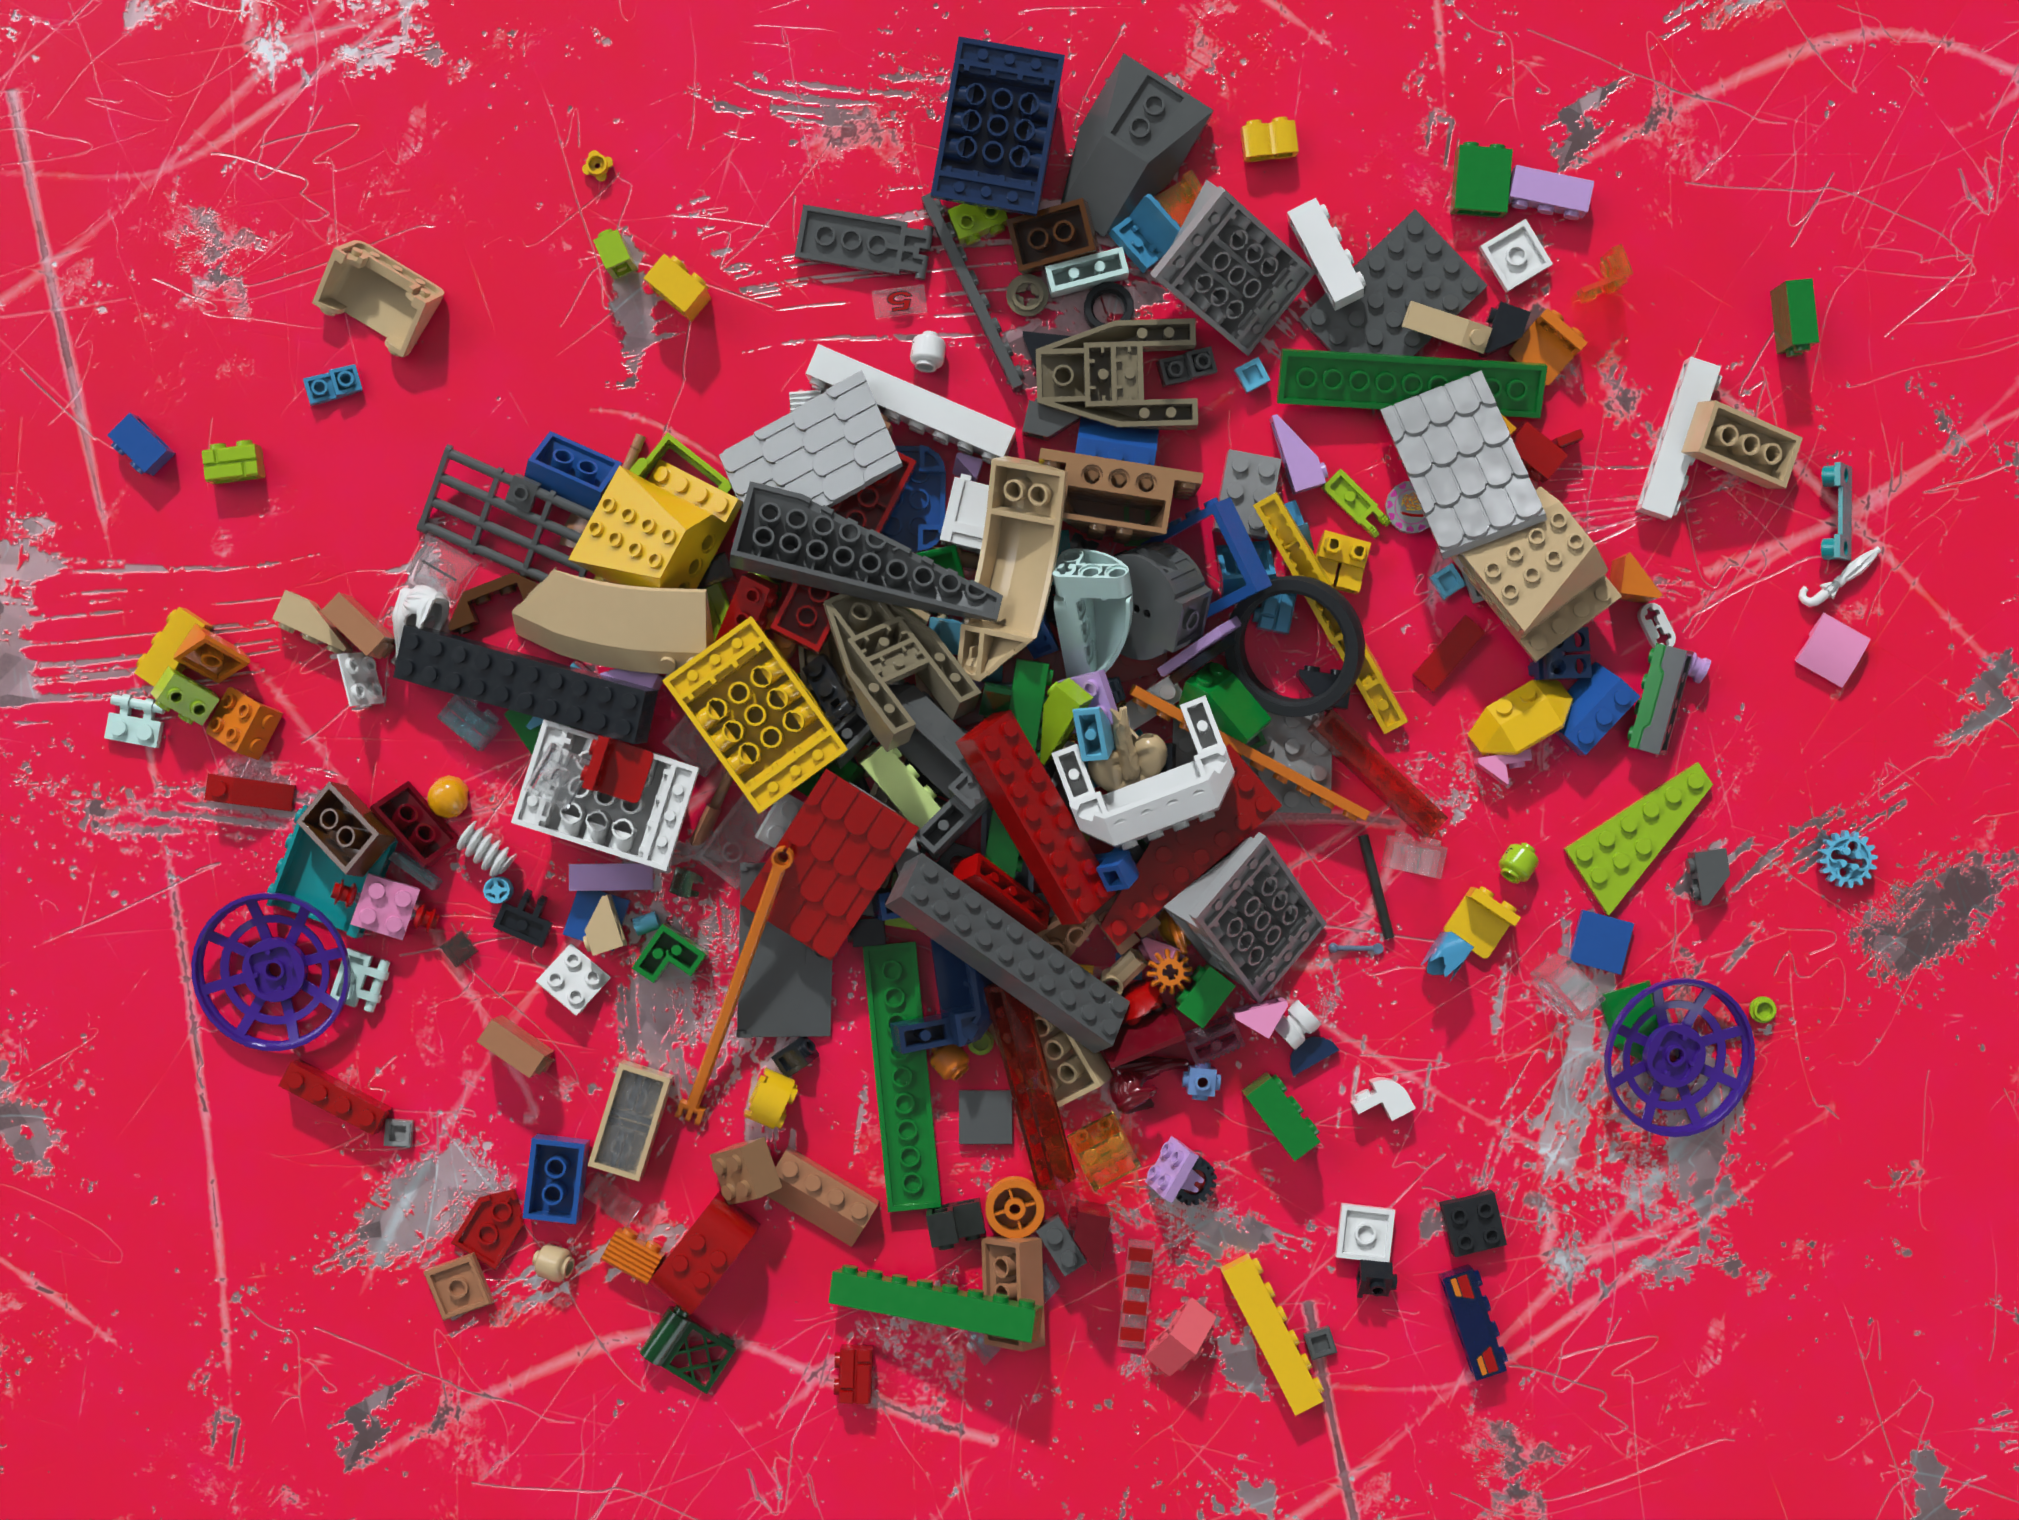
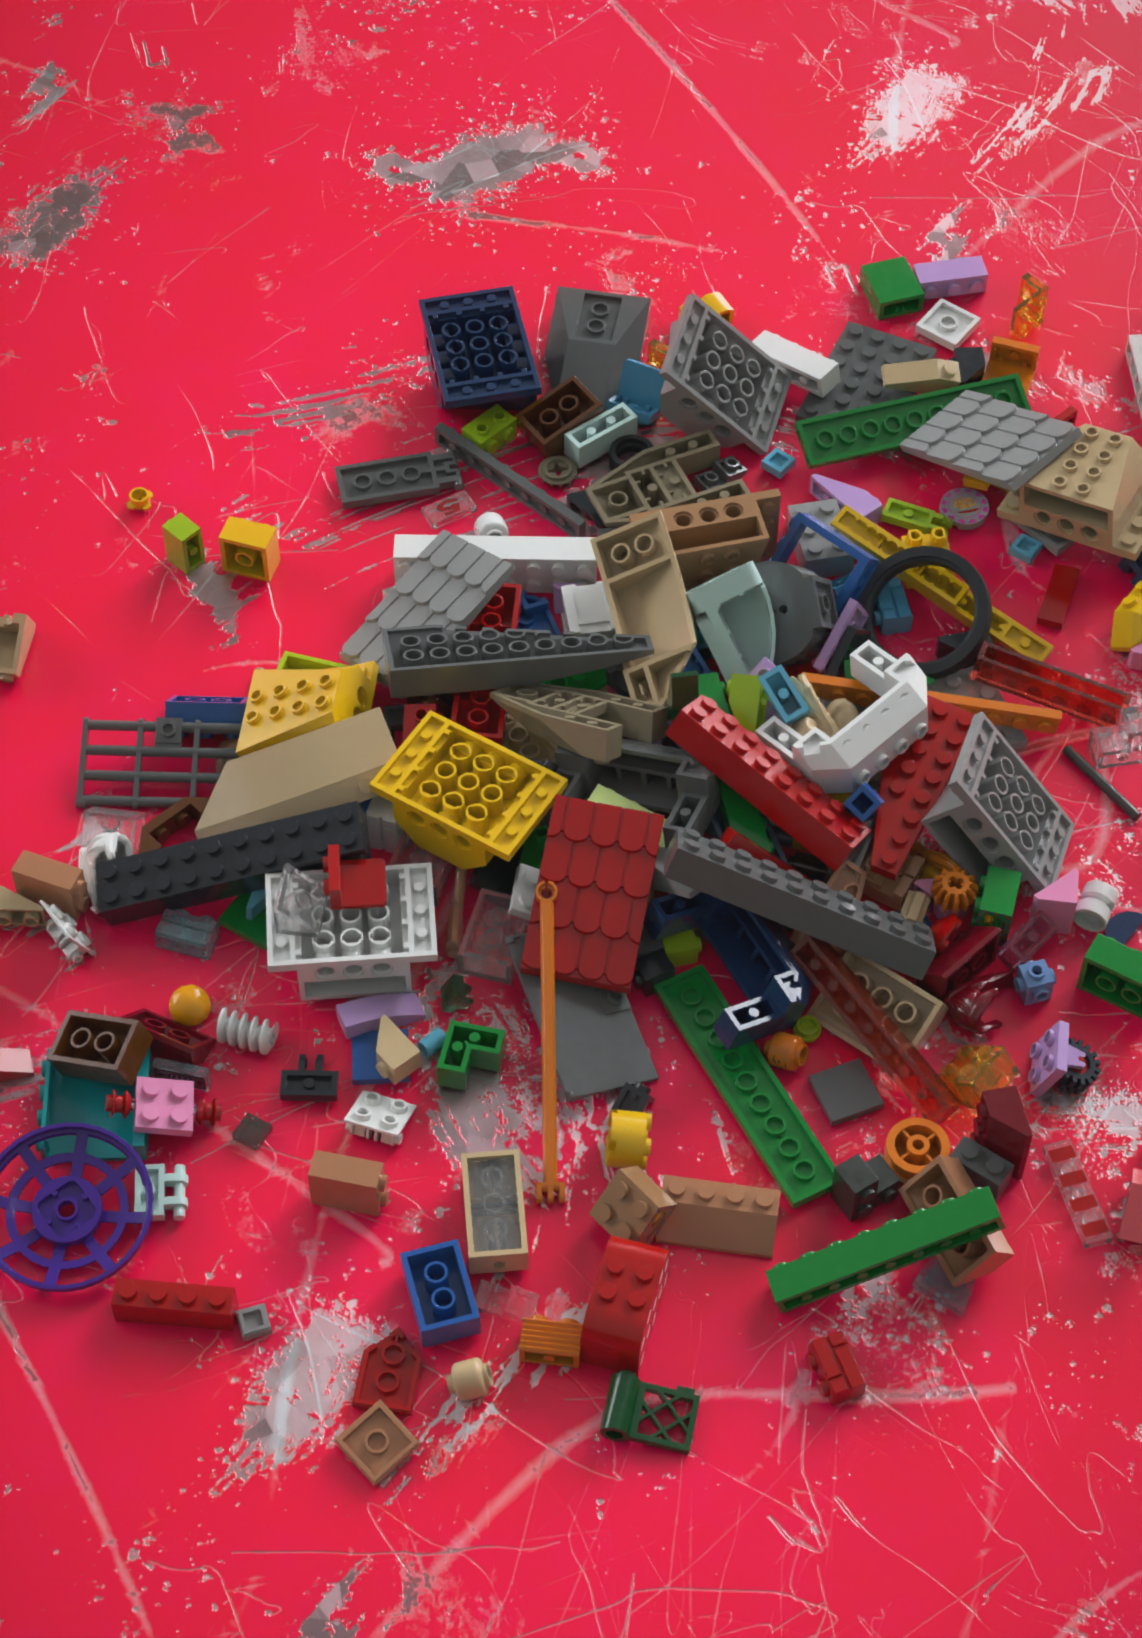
camera: 25 degrees left, 35 degrees down
medium azure wheel [483,877,514,904] -> none
sand blue hinge [1328,943,1384,954] -> none

